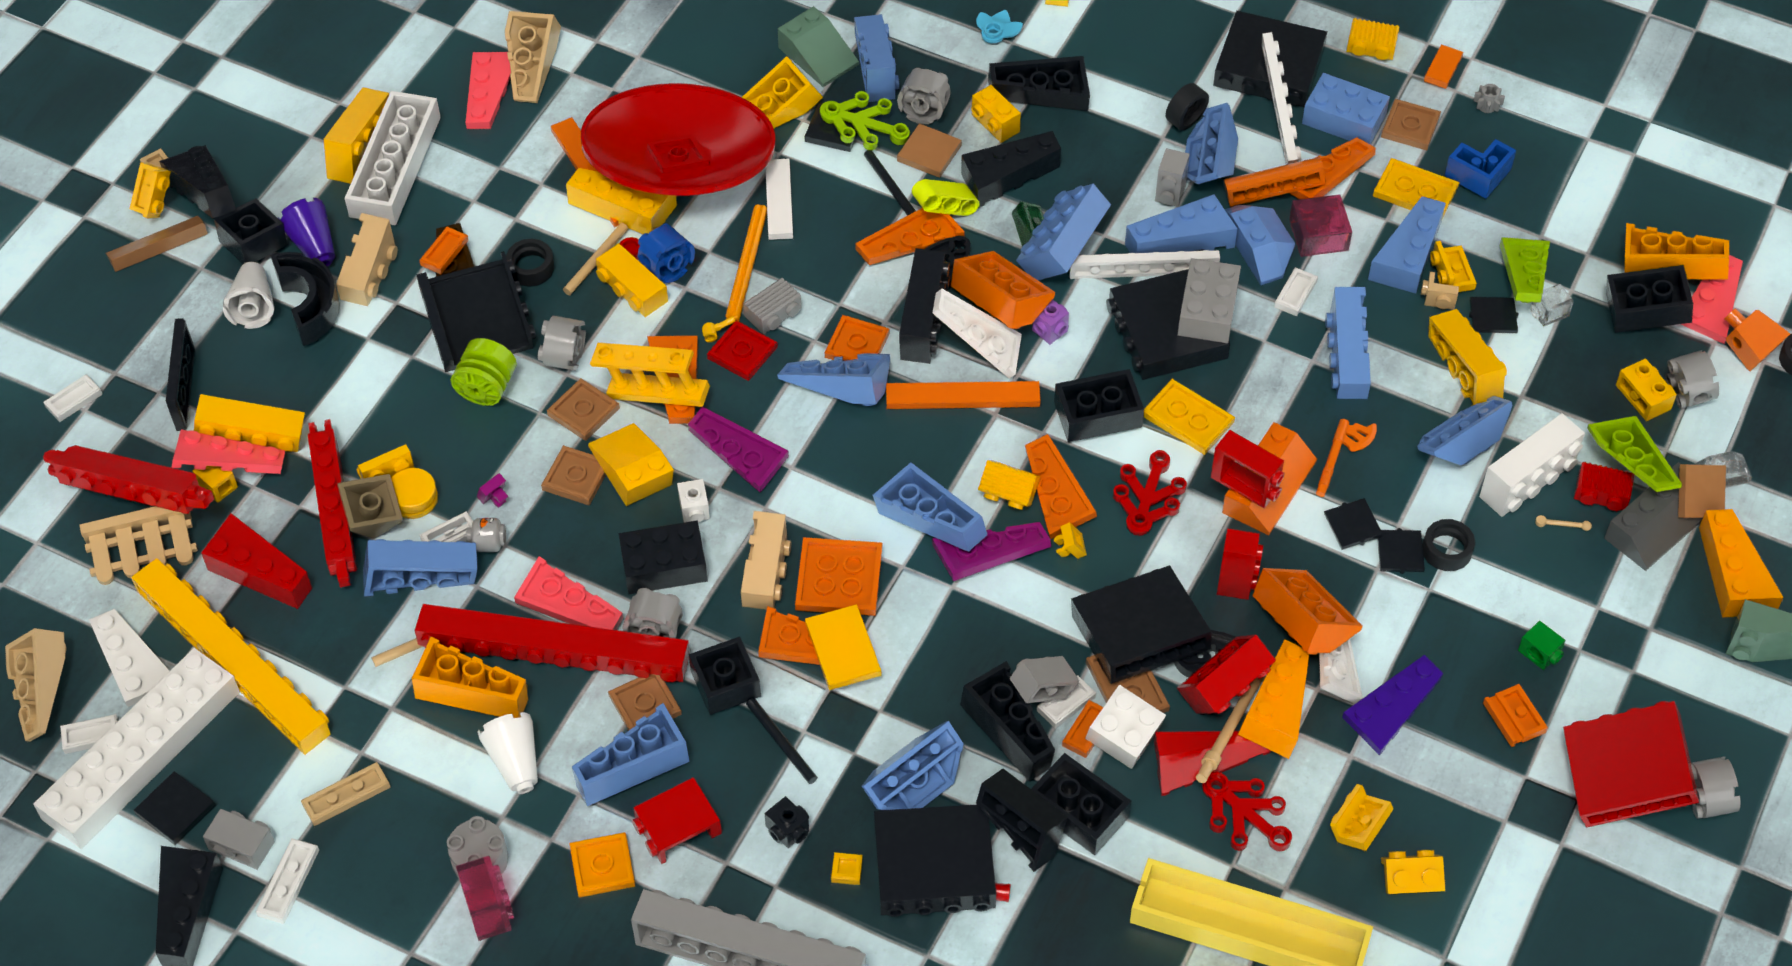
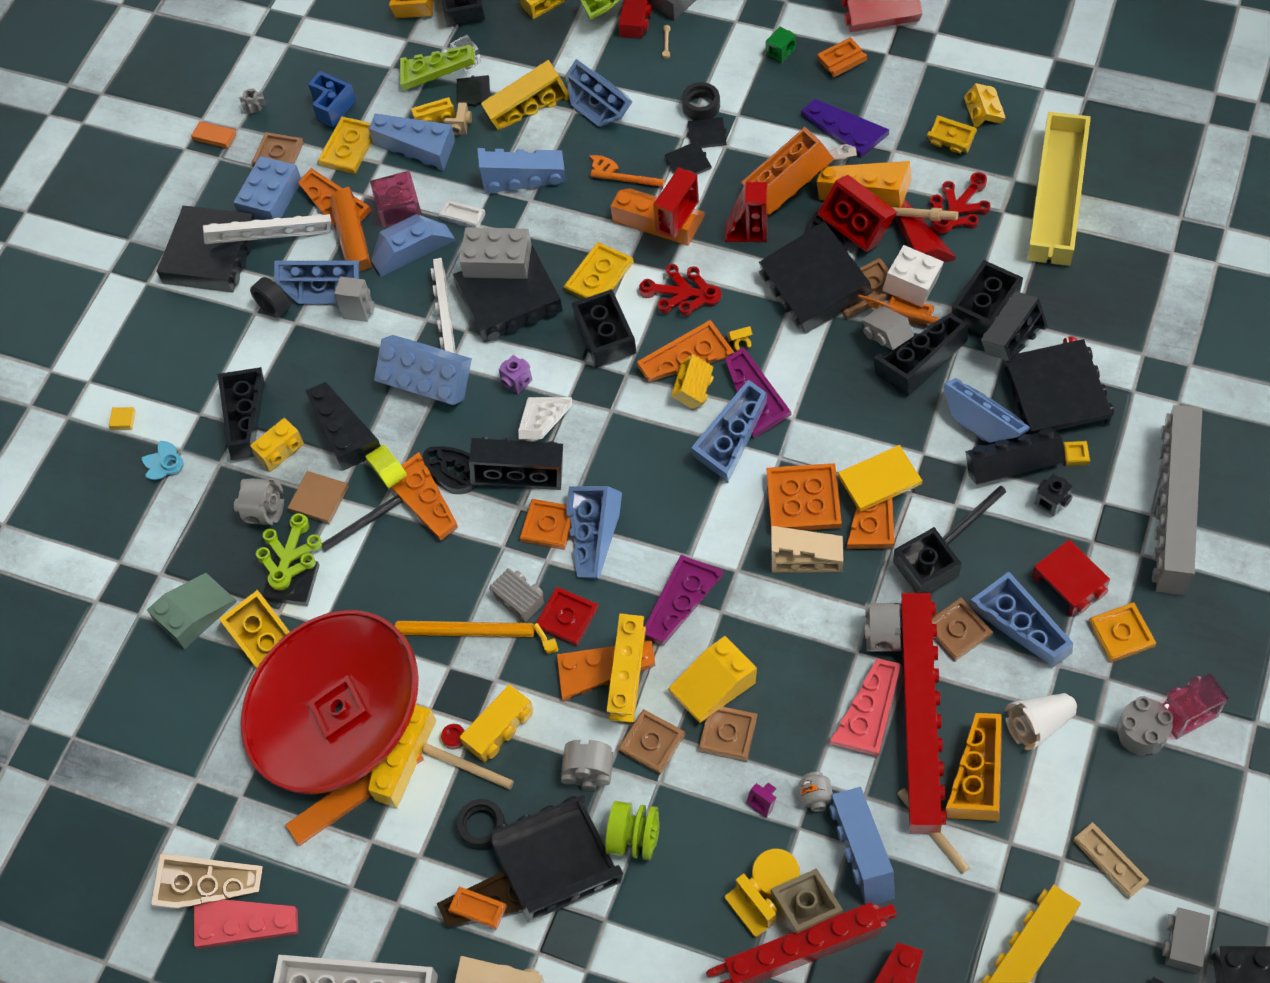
camera: 90 degrees left, 5 degrees up
white tile [256,838,319,924] -> none
white tile [420,511,473,542] -> none
black brick [618,520,708,595] -> none
blue brick [637,223,695,283] -> none
white brick [677,479,710,522] -> none
white tile [766,159,793,240] -> none
medium blue wedge [854,14,899,102] -> none
orange tile [886,381,1040,409] -> none
orange slope [951,251,1055,329] -> none
clear green slope [1012,201,1044,247] -> none
medium blue wedge [1125,194,1237,253] -> none
yellow brick [1346,18,1399,60] -> none
white brick [1479,413,1585,517] -> none
none -> orange piece [858,295,939,324]
none -> black brick [965,428,1065,485]

